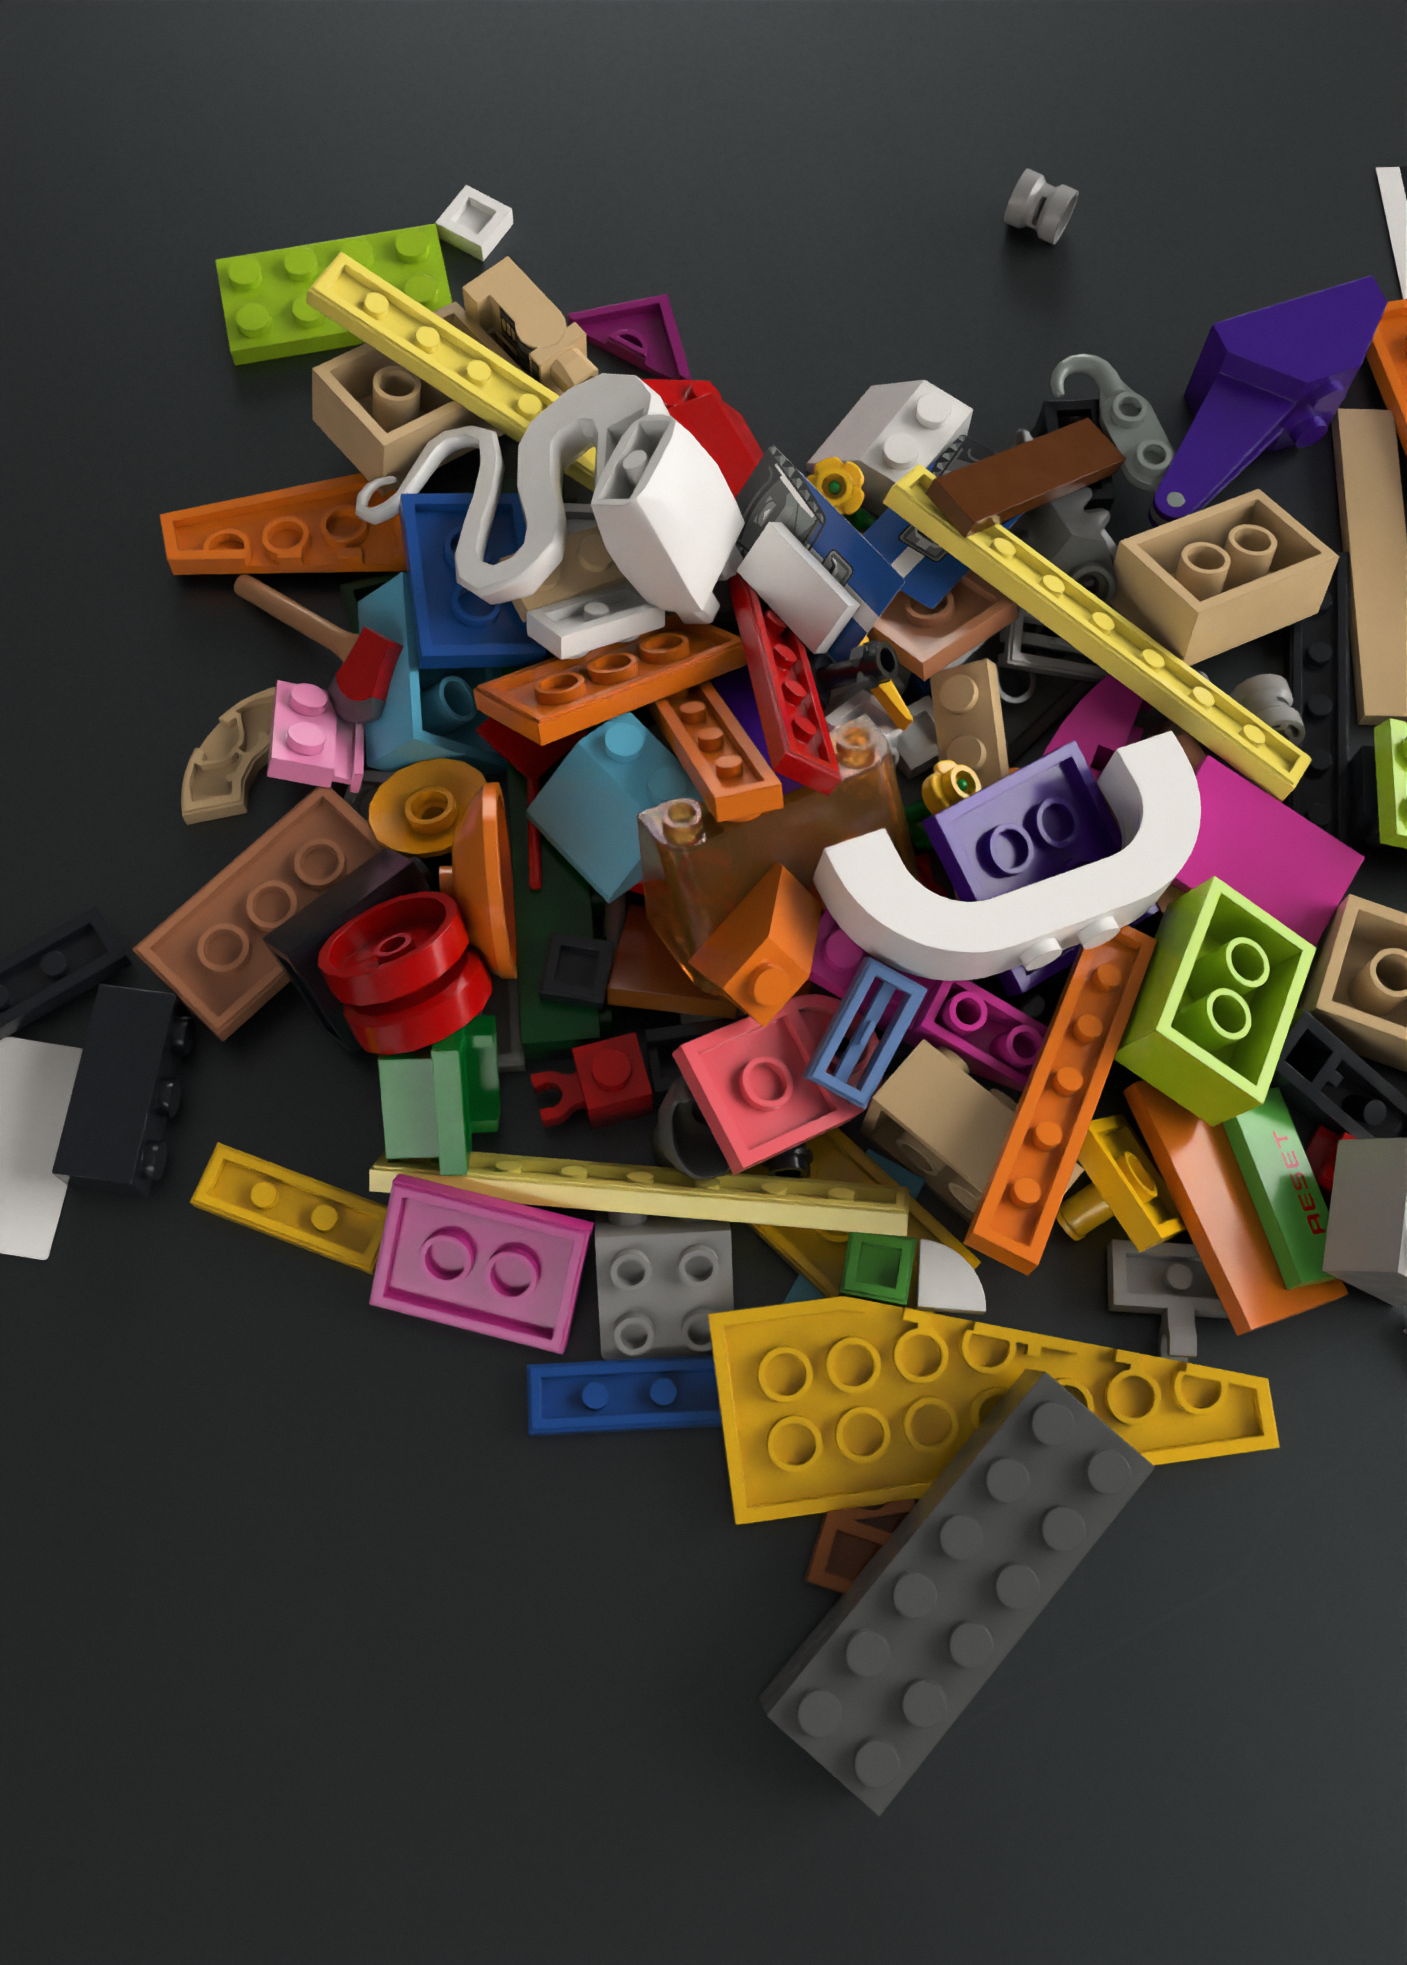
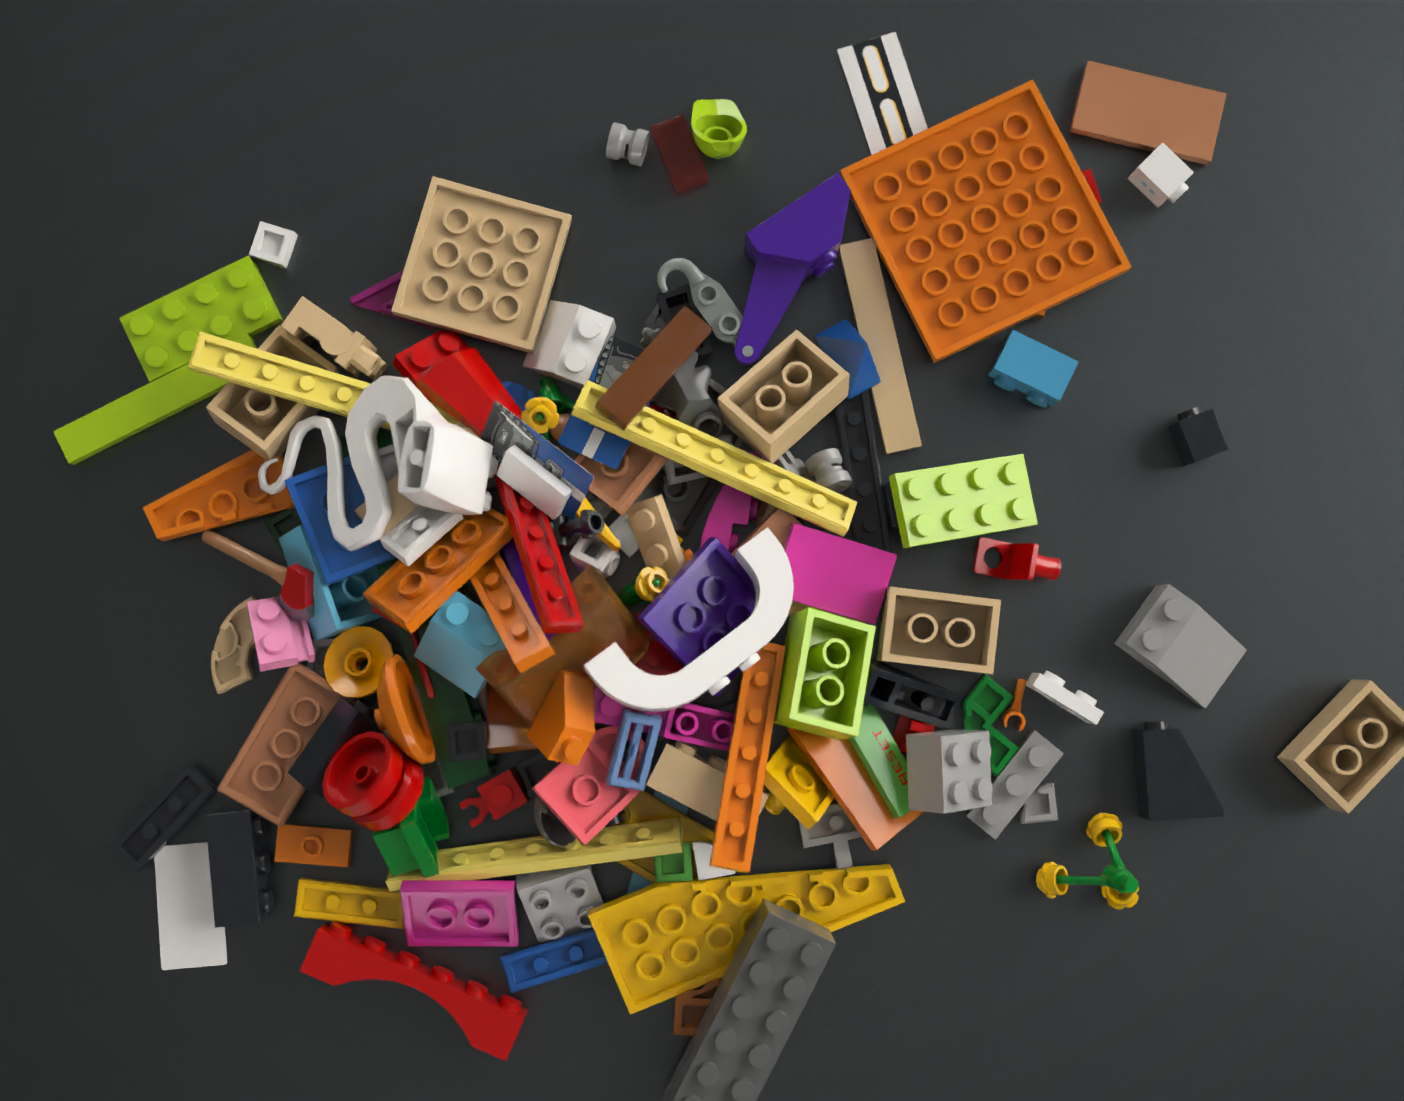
camera: 10 degrees left, 15 degrees up
none -> lime tile [53,334,258,465]
none -> orange plate [274,823,354,867]
none -> red arch [300,921,528,1061]
none -> tan plate [391,176,572,354]
none -> clear red tile [650,114,710,195]
none -> lime piece [691,99,747,159]
none -> blue slope [814,319,881,400]

